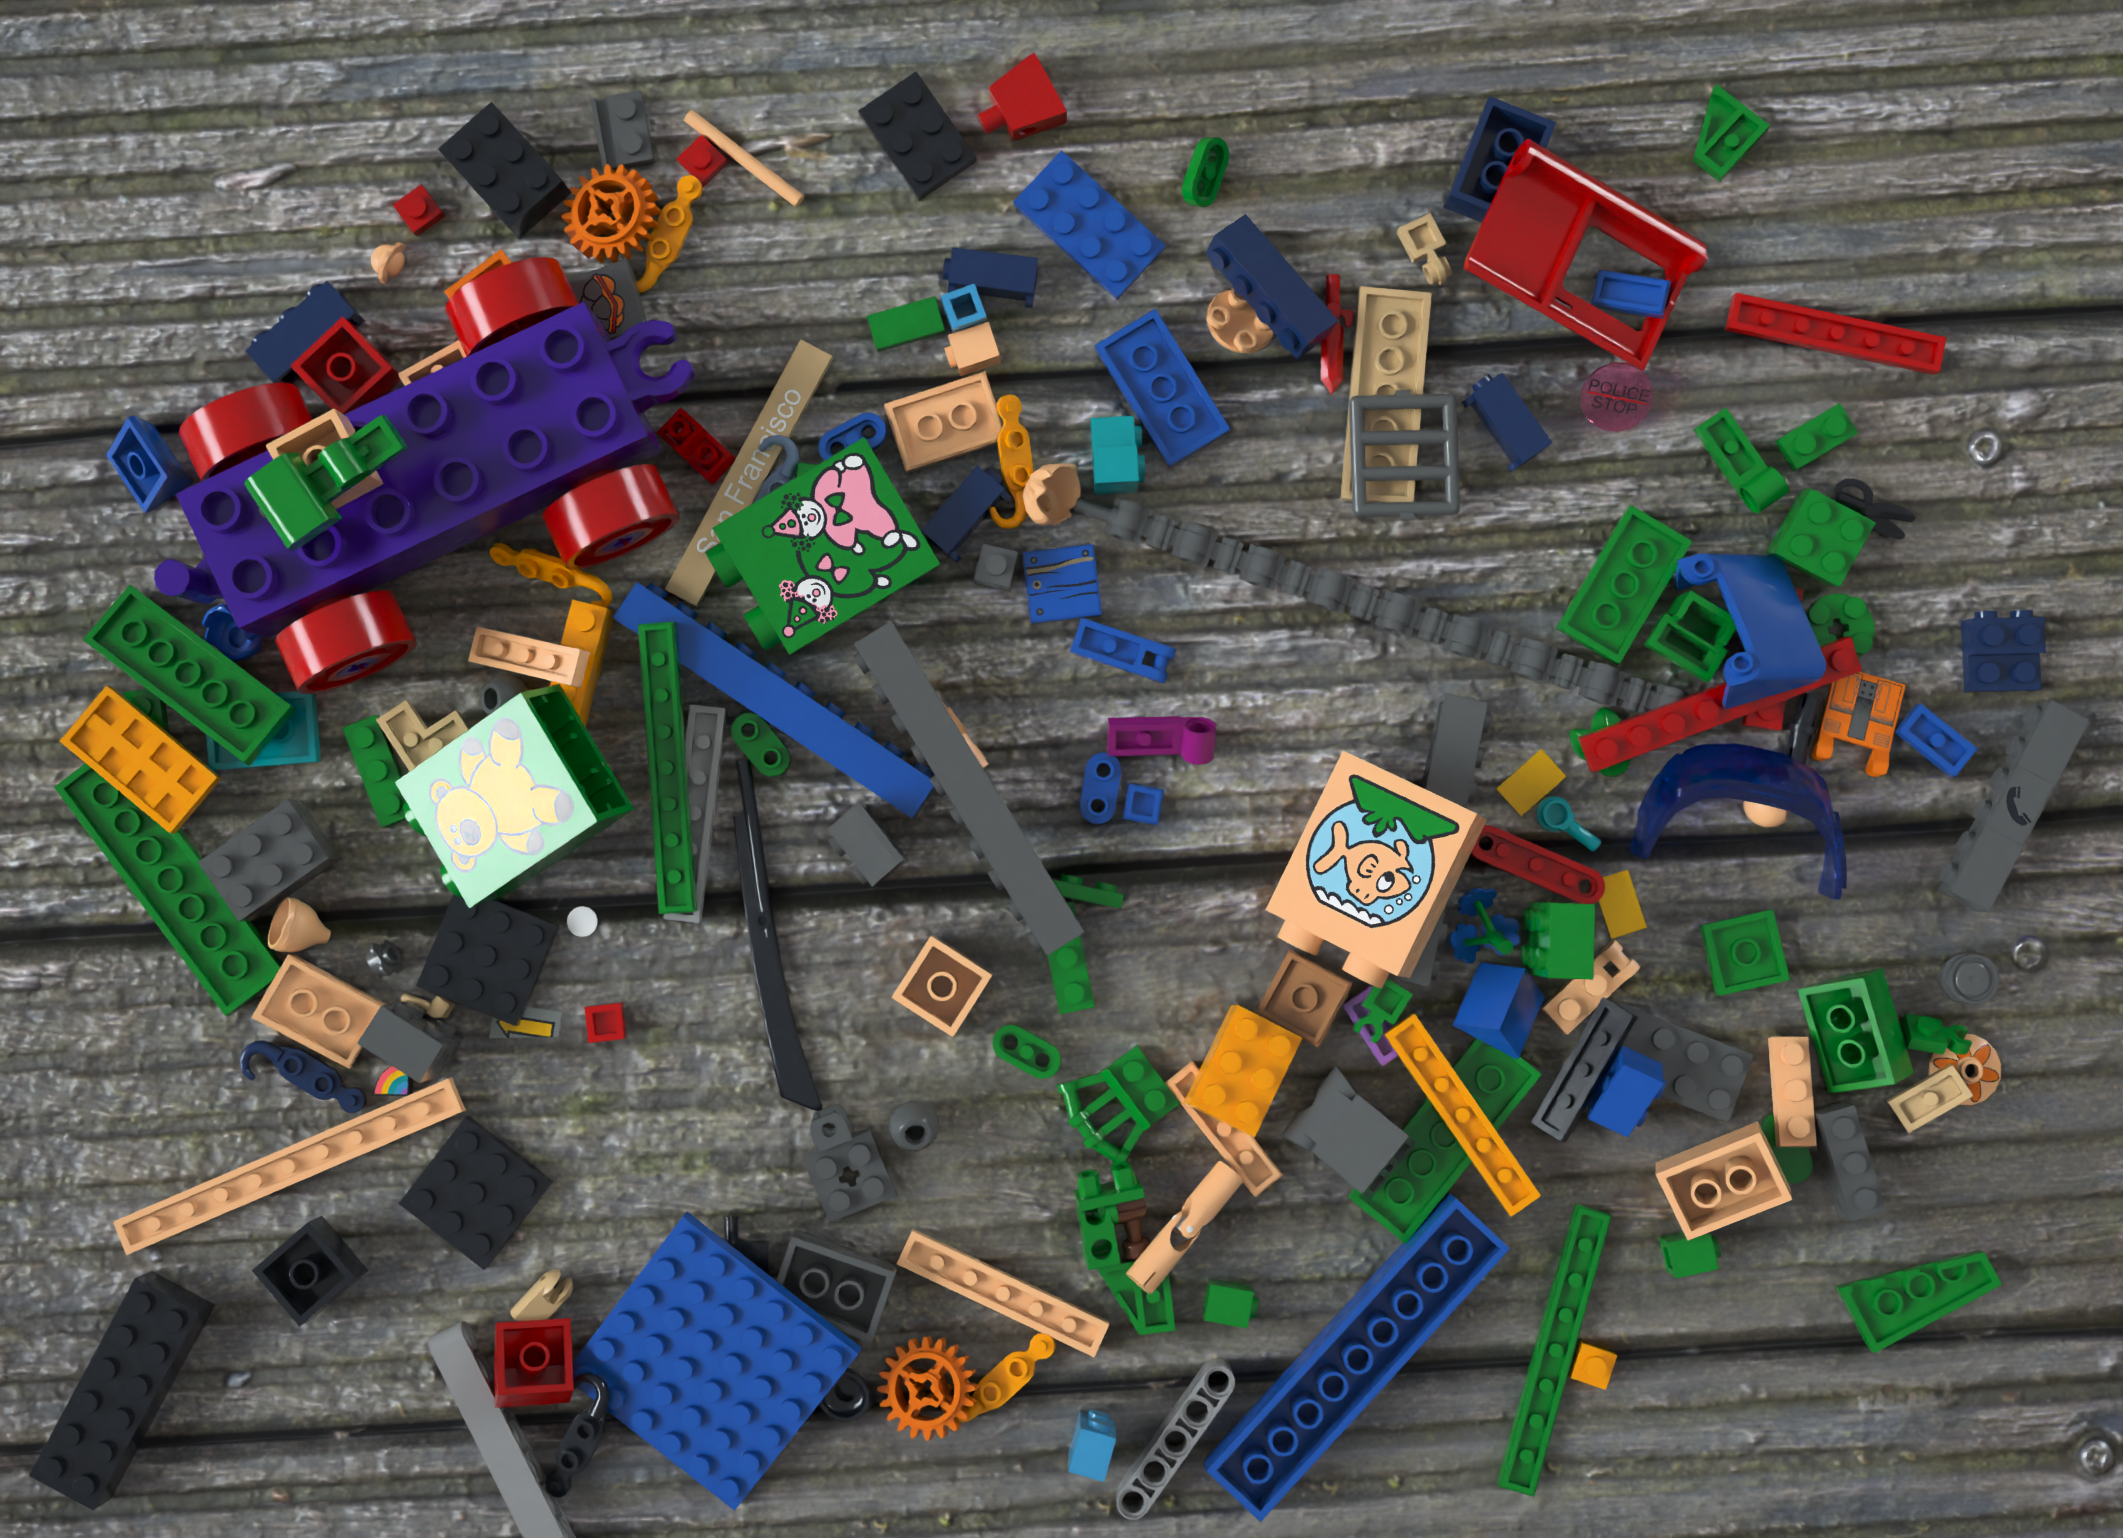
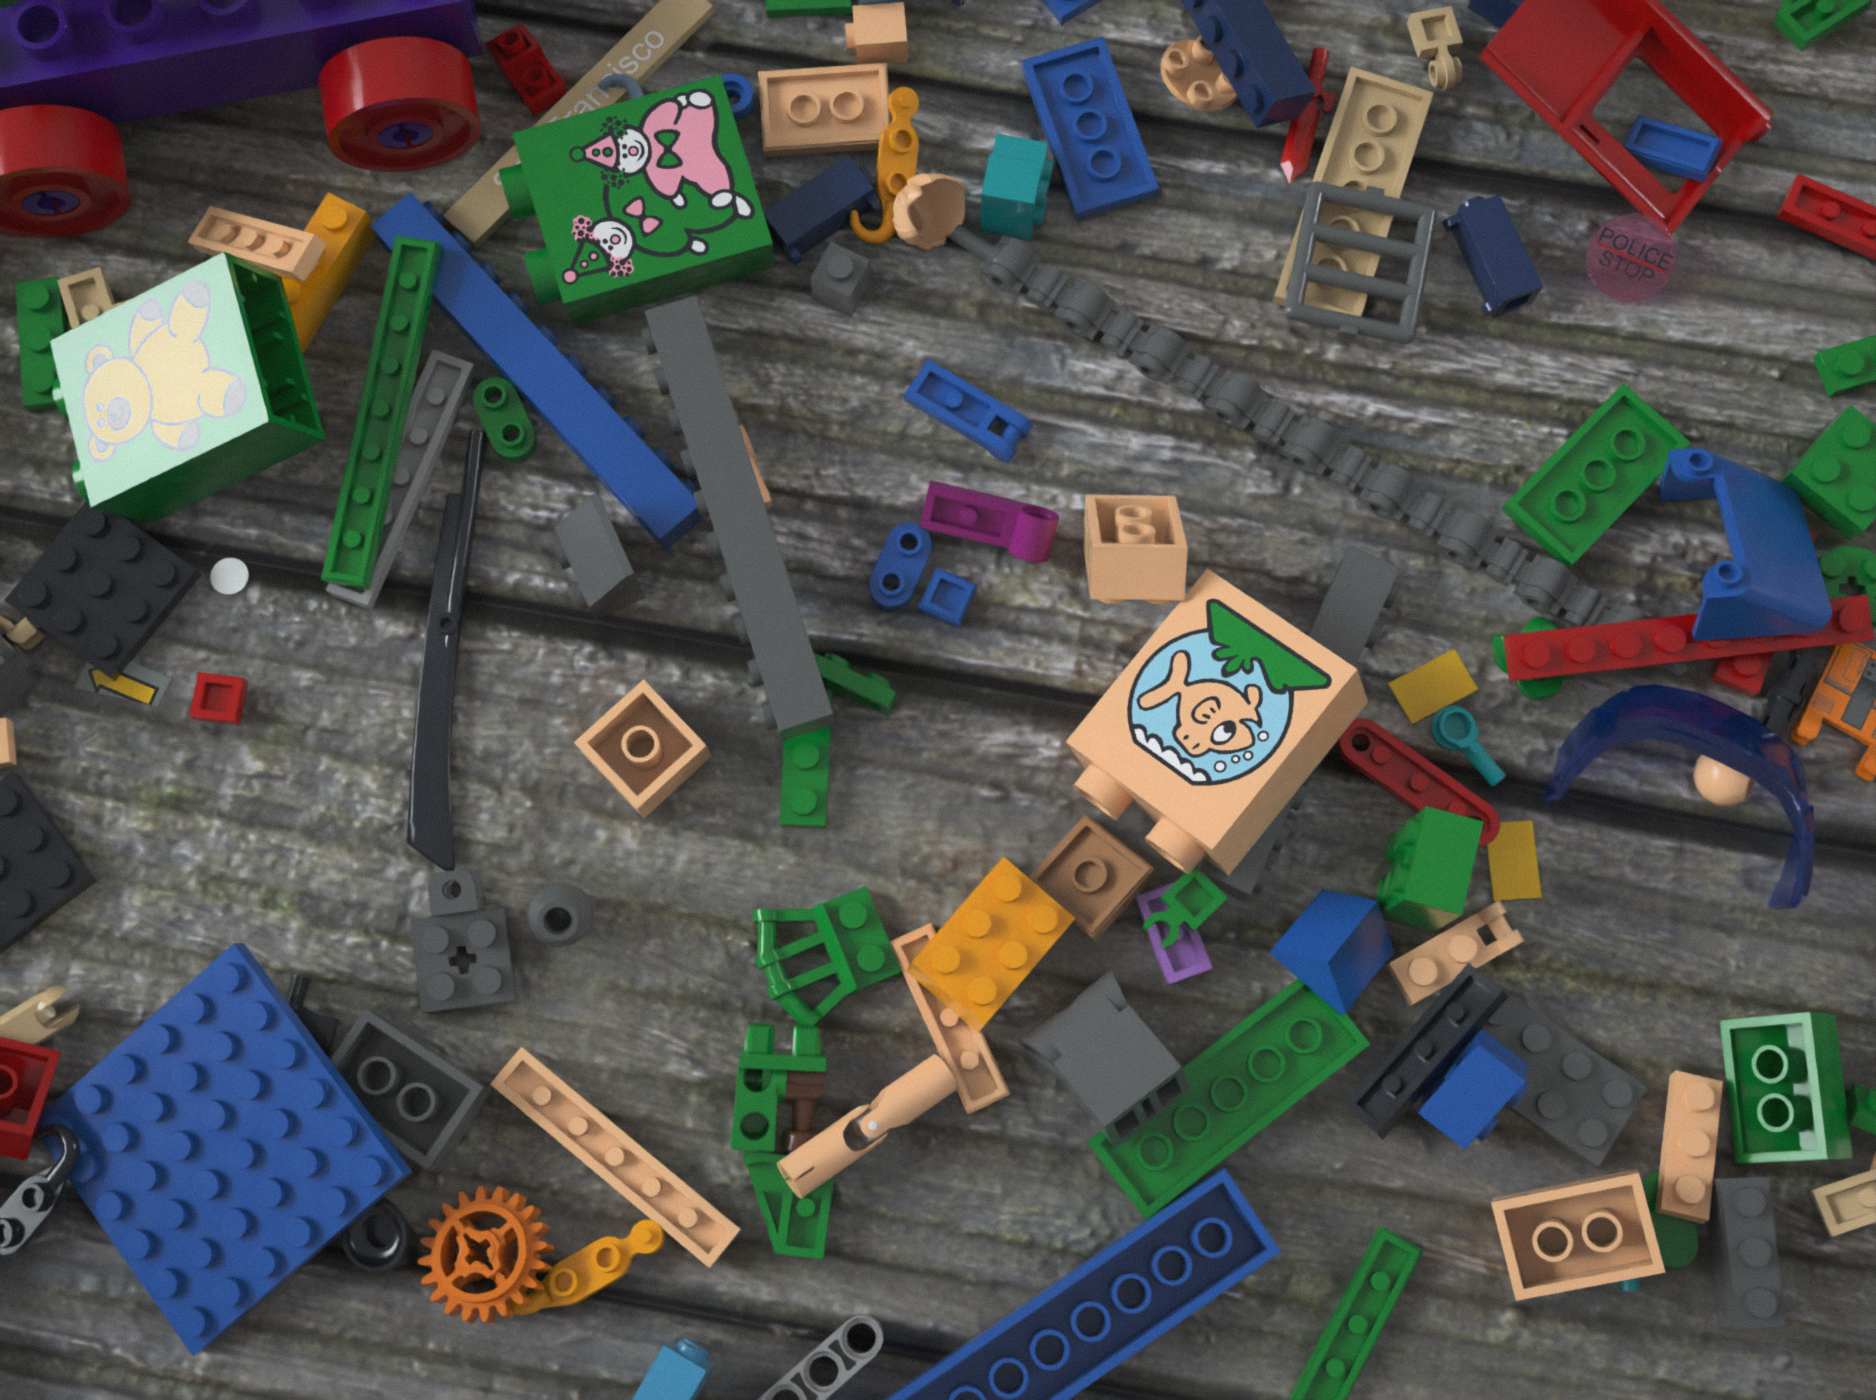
camera: 10 degrees right, 10 degrees down
light orange piece [490,543,613,608] -> none
green plate [993,1024,1061,1079] -> none
blue tile [1022,544,1102,624] -> none
green brick [1202,1278,1259,1329] -> none
light orange plate [1383,1013,1541,1217] -> none
blue plant [1449,888,1521,964] -> none
green plate [1644,590,1736,683] -> none
green brick [1659,1232,1721,1279] -> none
green plate [1693,408,1789,514] -> none
green plate [1699,909,1790,996] -> none
none -> light nougat brick [1083,495,1188,605]

